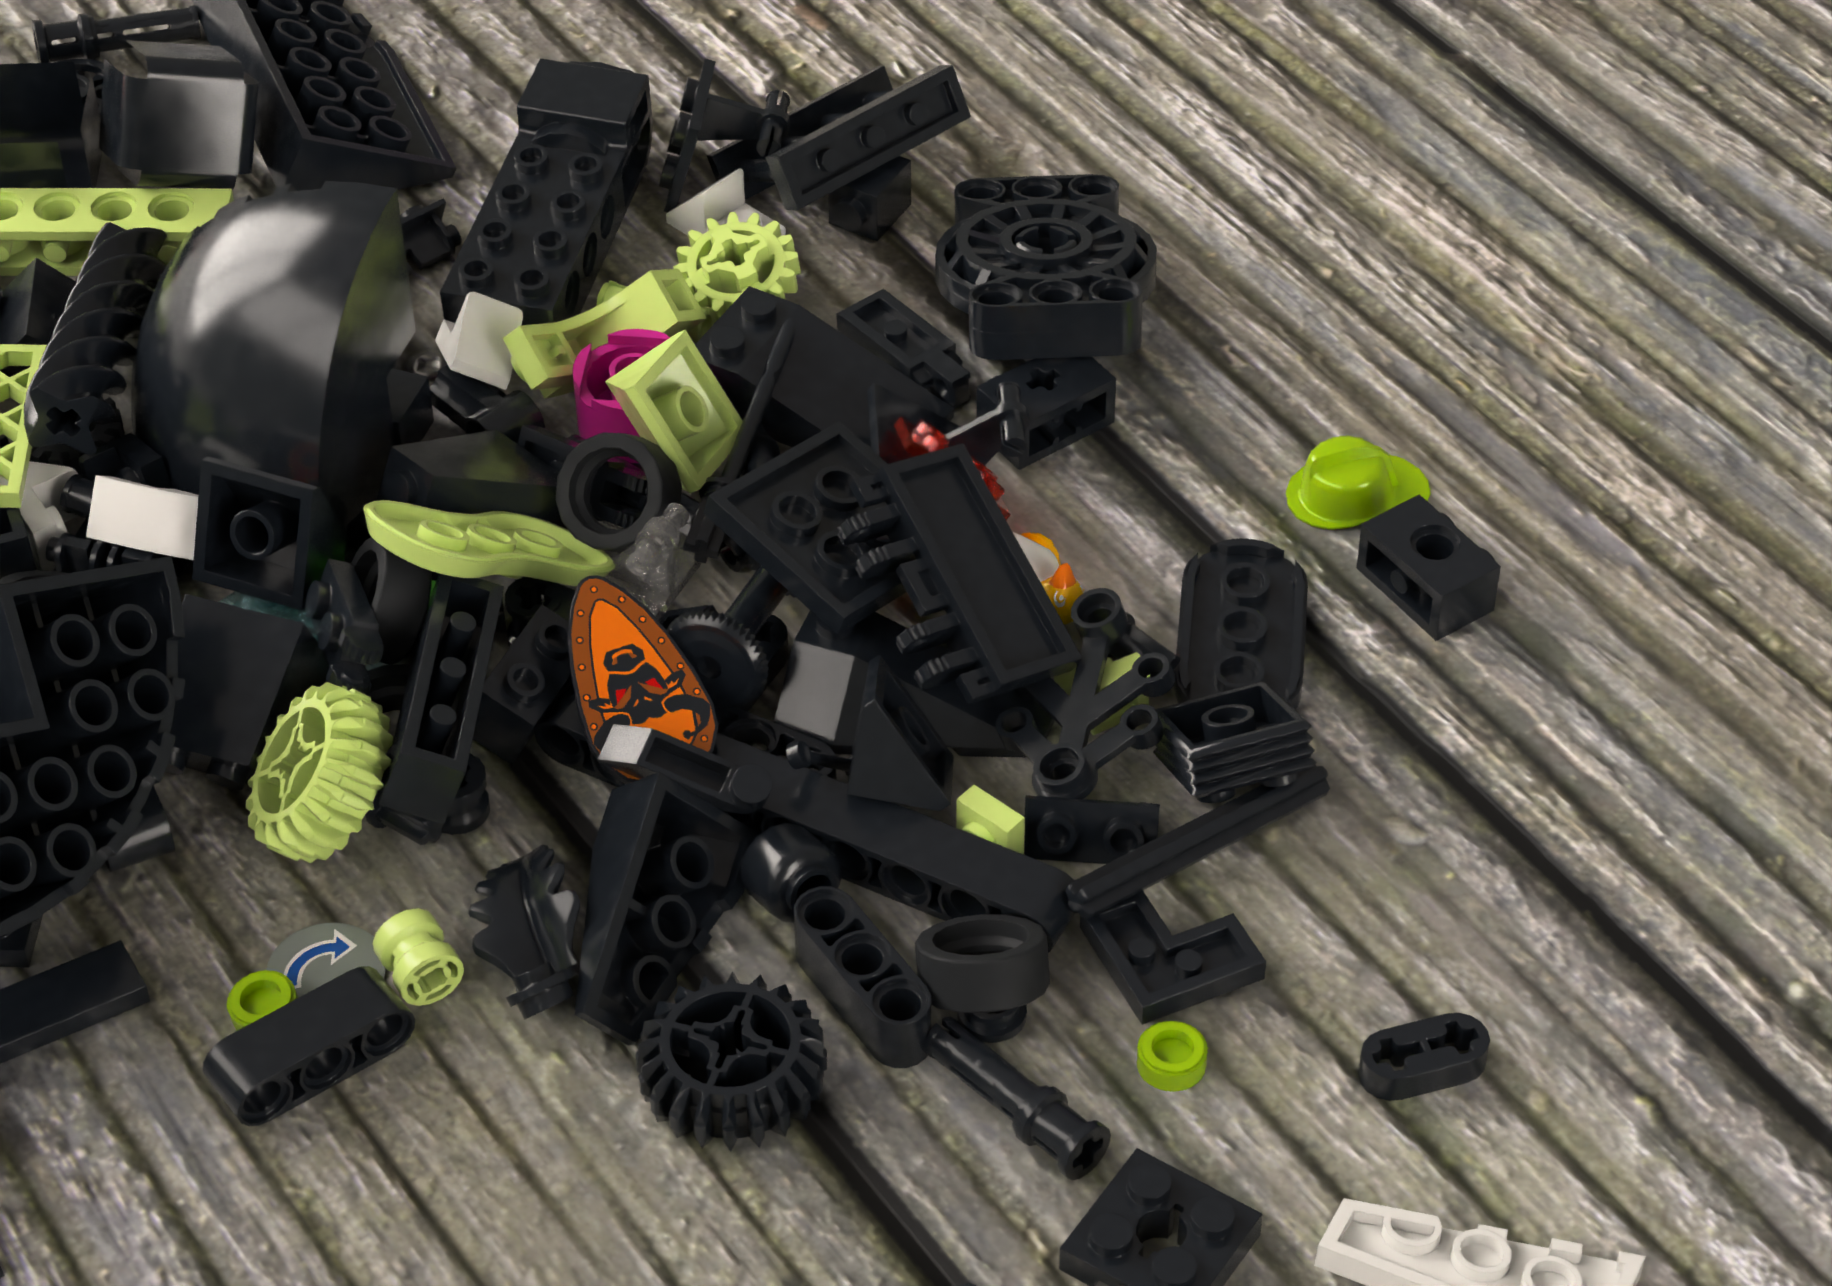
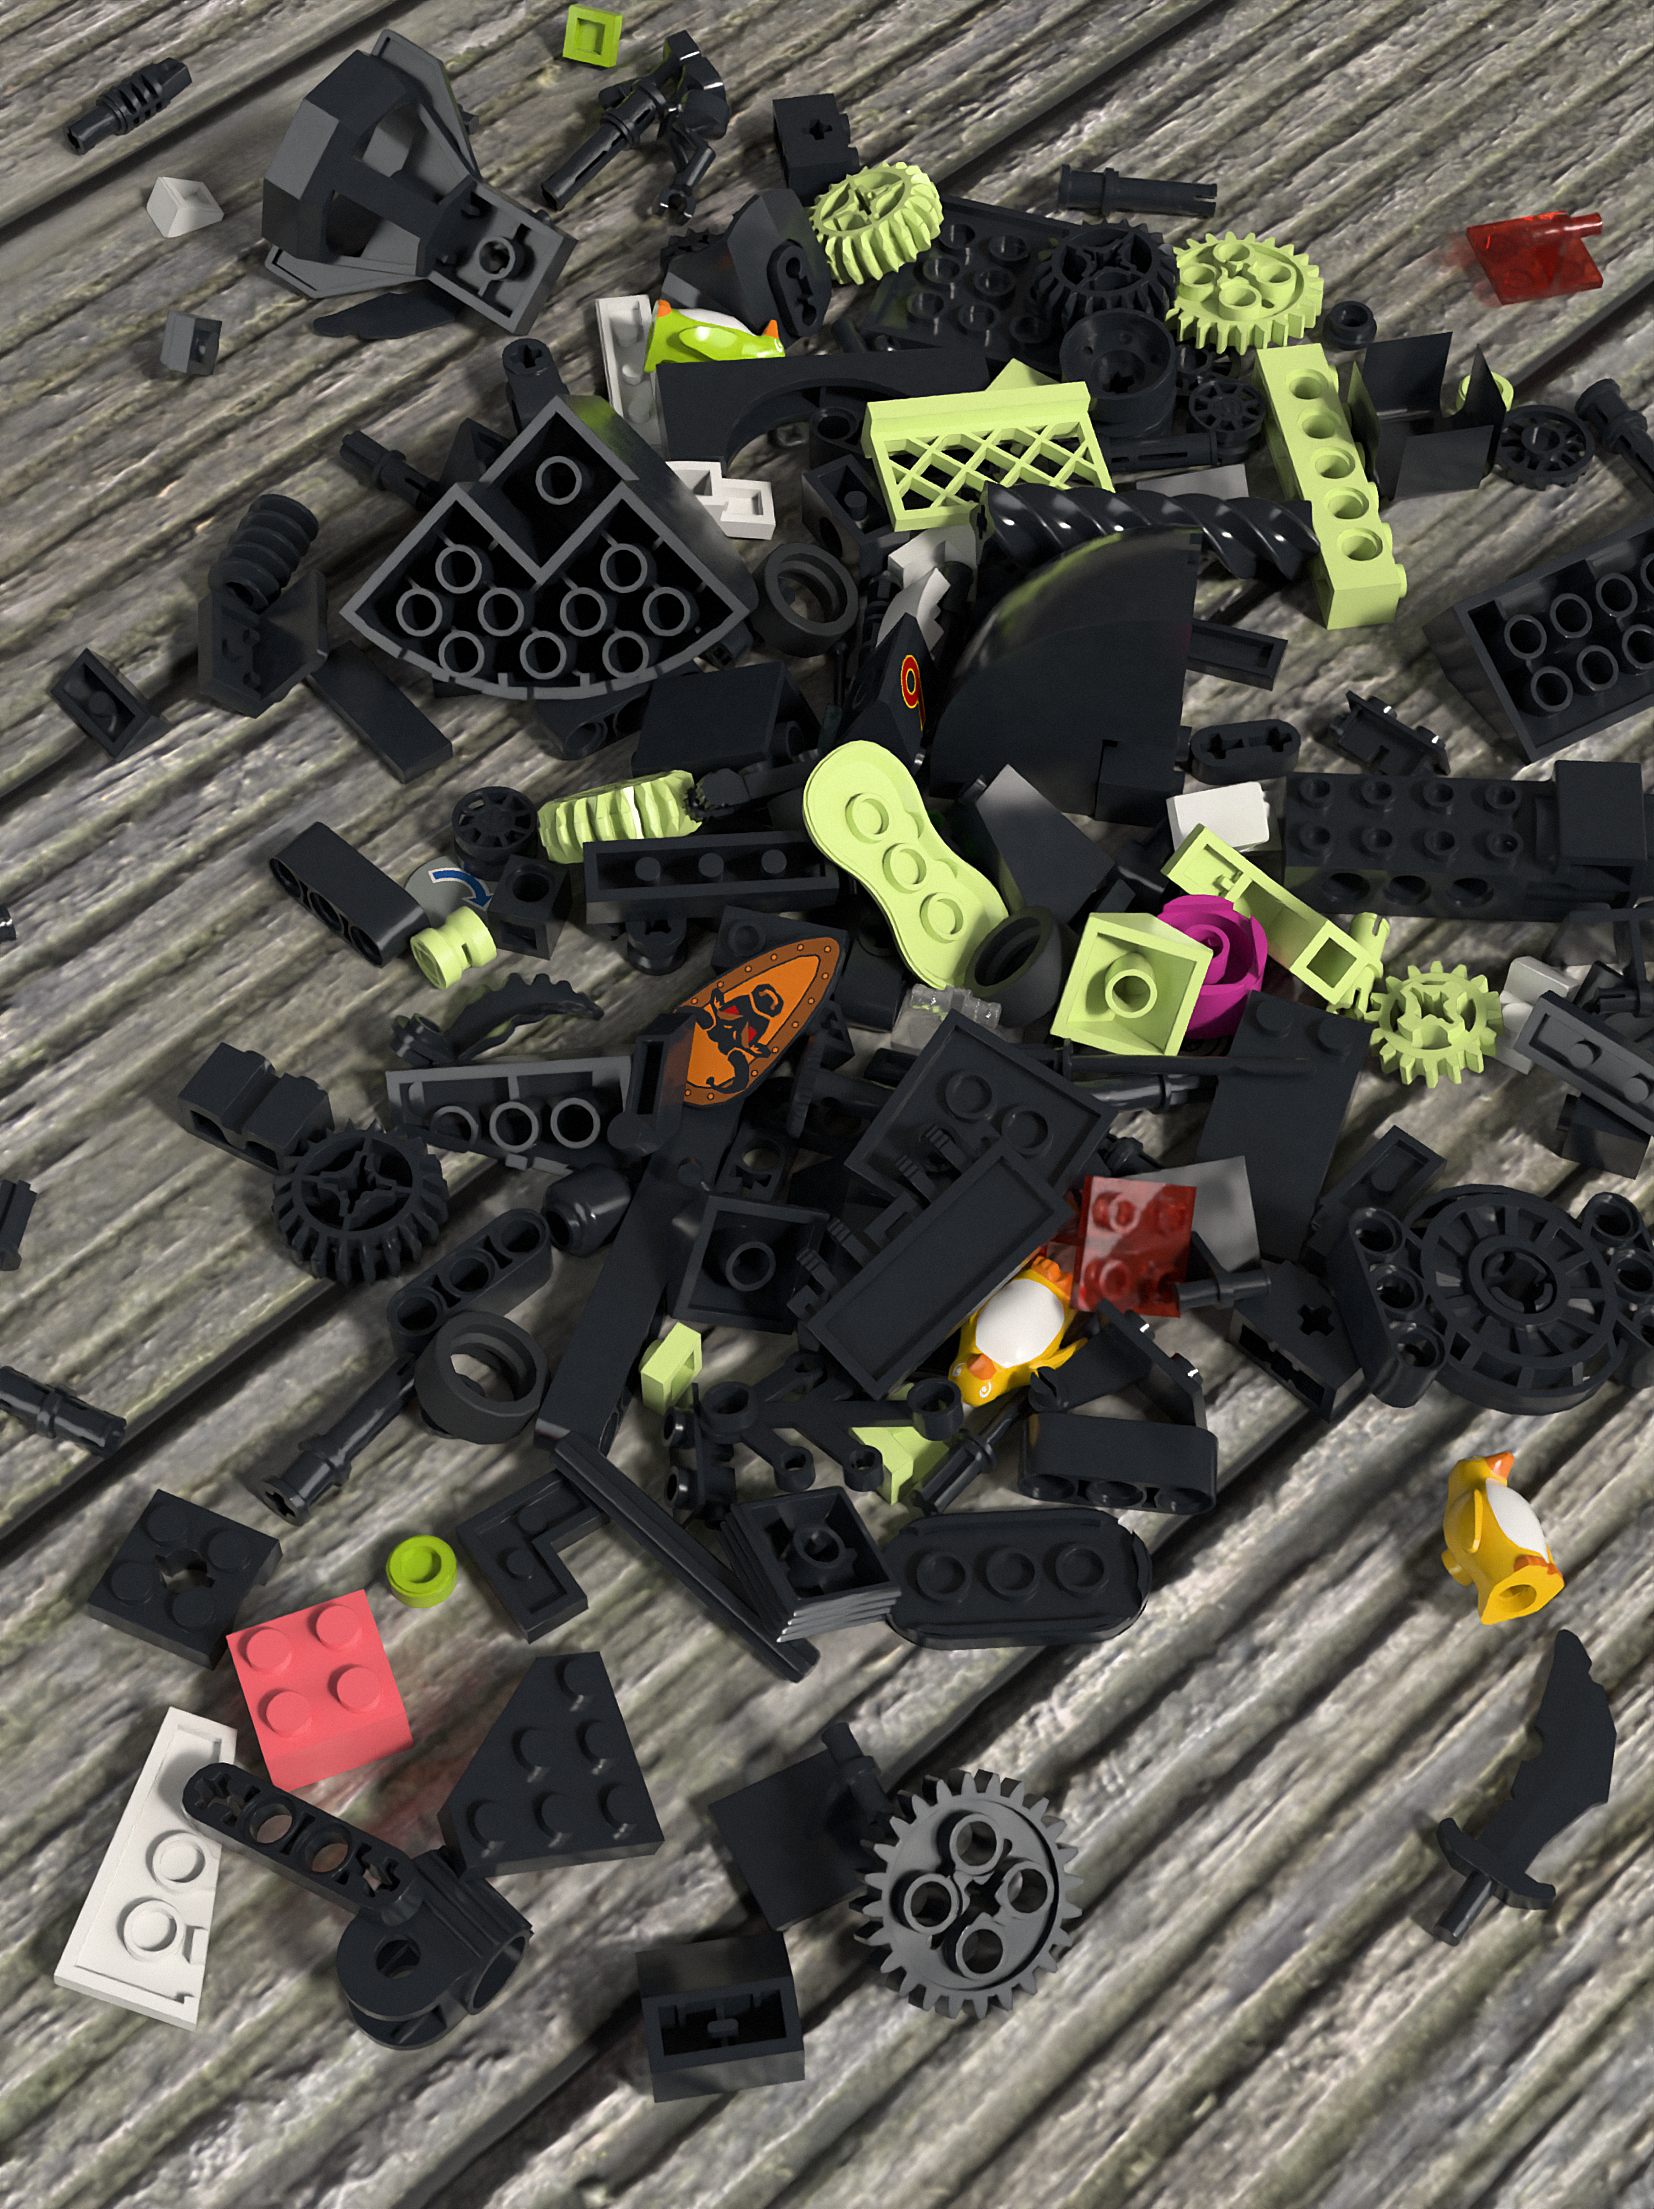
camera: 80 degrees right, 10 degrees up
black piece [99,40,259,190] -> none
lime tile [227,970,298,1031] -> none
lime piece [1286,435,1431,530] -> none
black brick [1356,494,1501,641] -> none
black beam [1358,1013,1490,1101] -> none
none -> black brick [177,1042,335,1177]
none -> black beam [182,1762,425,1927]
none -> coral brick [226,1589,414,1792]
none -> black piece [336,1845,535,2051]
none -> black plate [437,1651,665,1881]
none -> black wheel [452,786,539,882]
none -> black brick [487,854,573,961]
none -> black slope [635,1930,805,2103]
none -> black plate [708,1722,896,1932]
none -> gear [849,1768,1084,2020]
none -> black beam [1017,1412,1219,1515]
none -> black plate [1028,1298,1208,1430]
none -> black sword [1433,1629,1617,1946]
none -> yellow animal [1441,1451,1564,1625]

